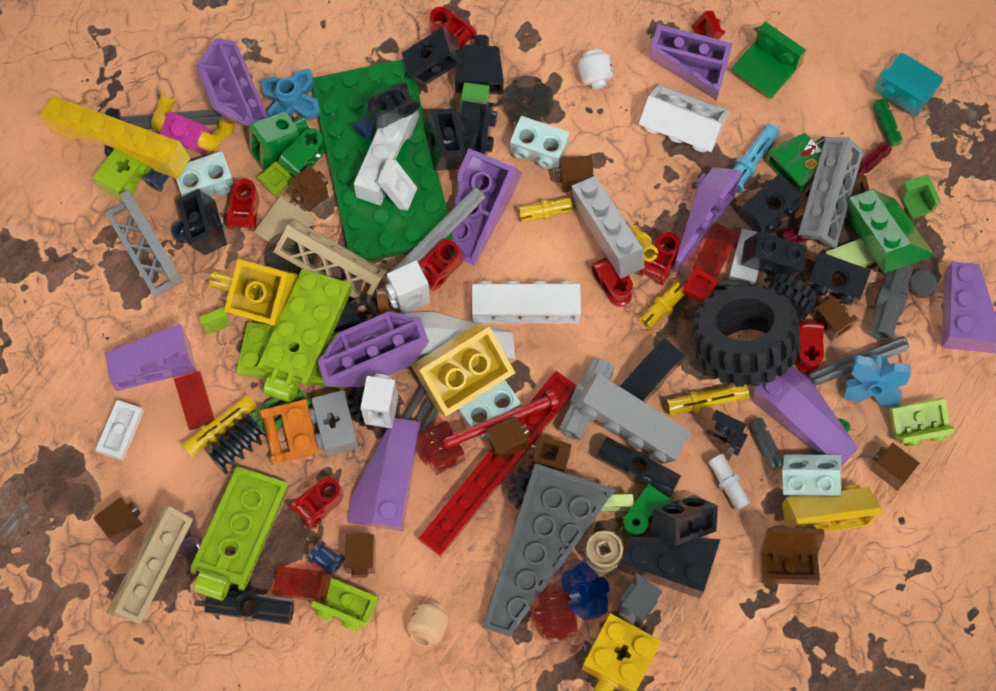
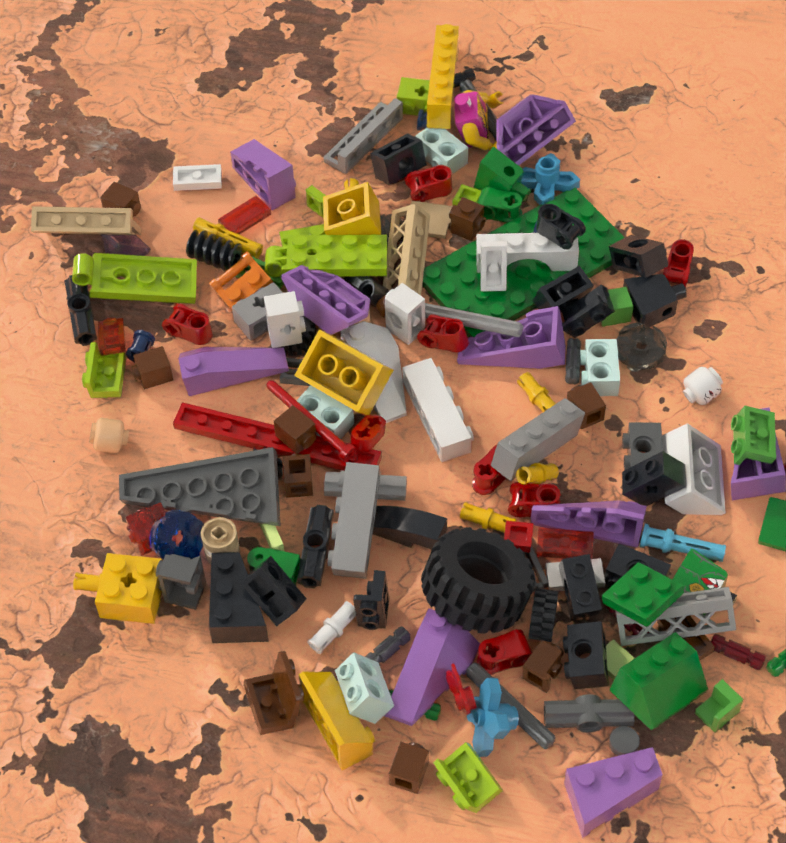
camera: 70 degrees right, 15 degrees down
clear red head [417,420,465,476] -> none
yellow pin [665,385,749,416] -> none
none -> red beam [350,415,386,451]
none -> red plate [446,663,477,715]
none -> dark grey axle [565,338,581,384]
none -> green plate [602,562,684,627]
none -> dark grey brick [622,422,663,470]
none -> black brick [622,451,686,506]
none -> bright green bracket [731,406,776,465]

